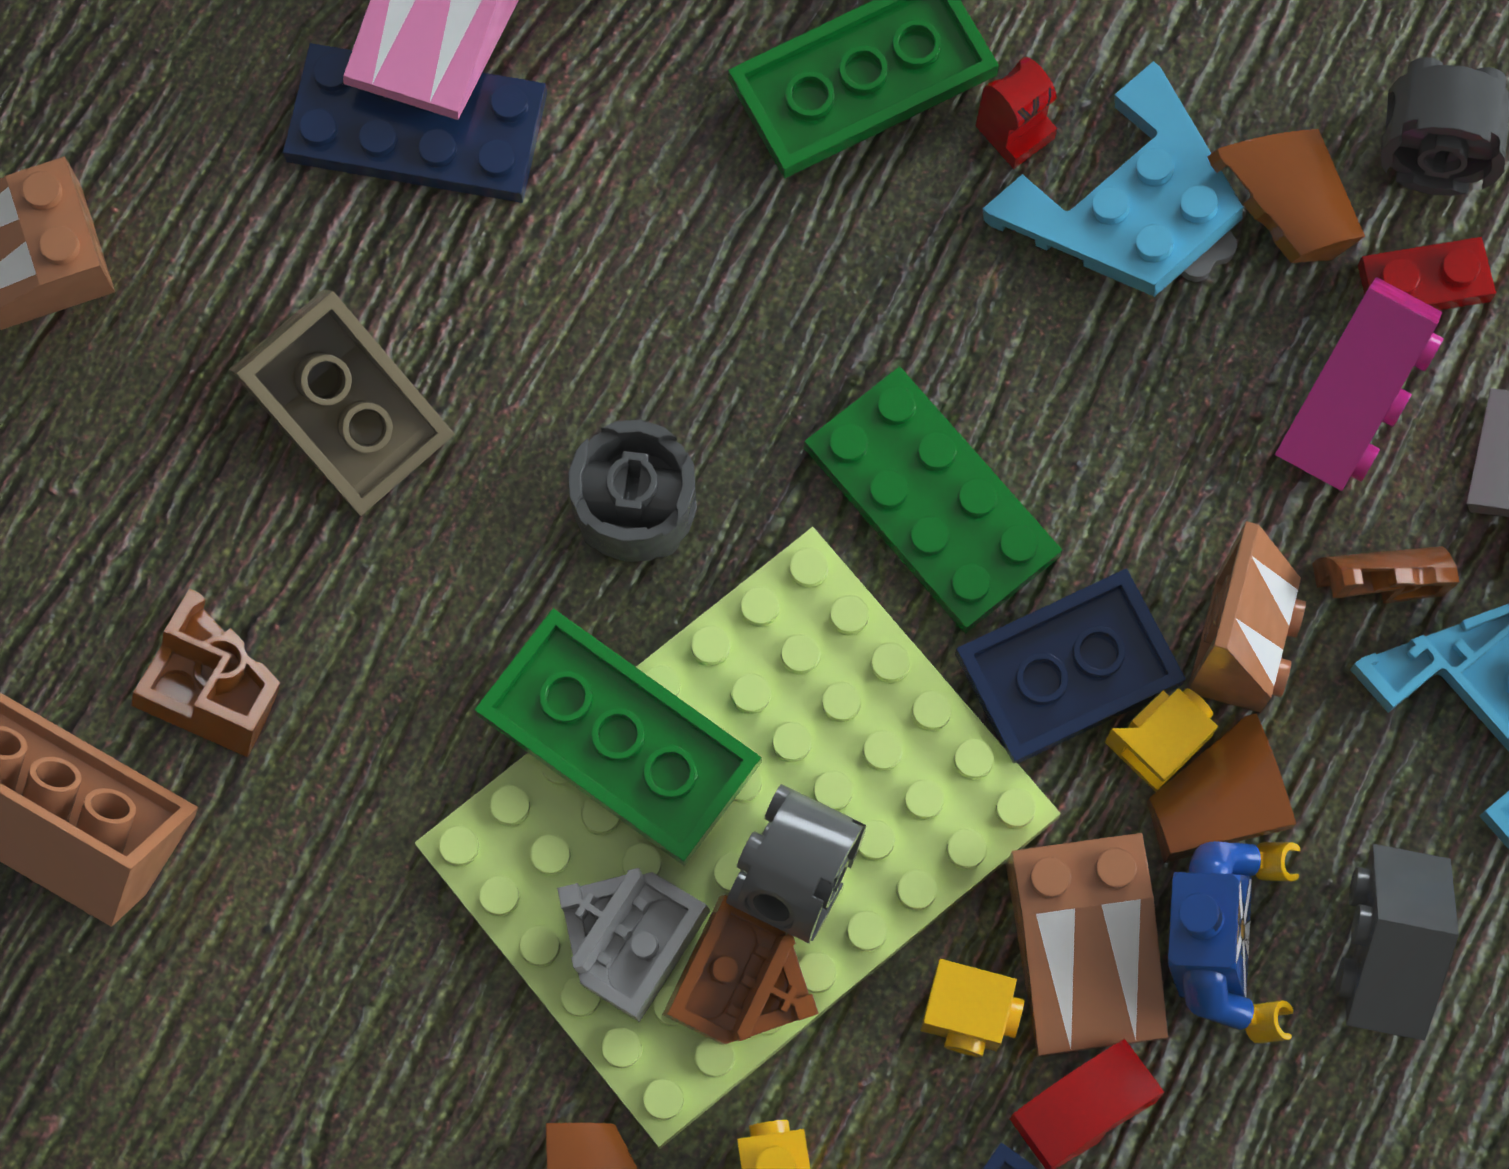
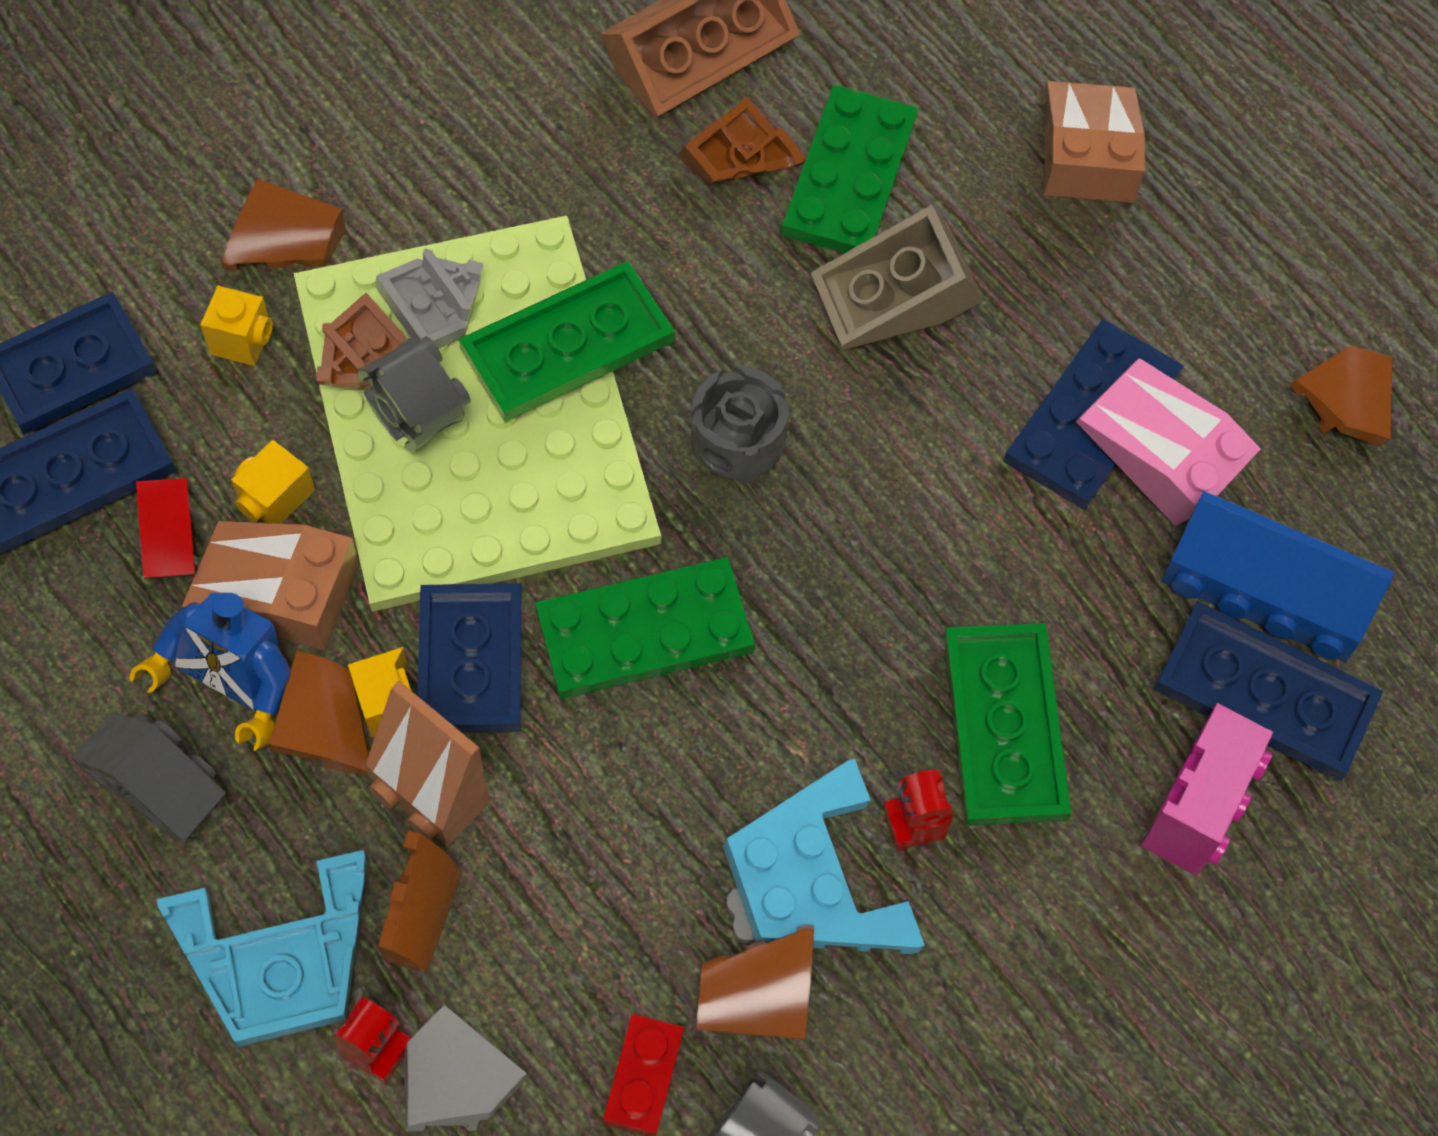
camera: 110 degrees right, 10 degrees down
dark pink wedge [1275,277,1444,491] -> none
none -> green plate [781,84,919,253]

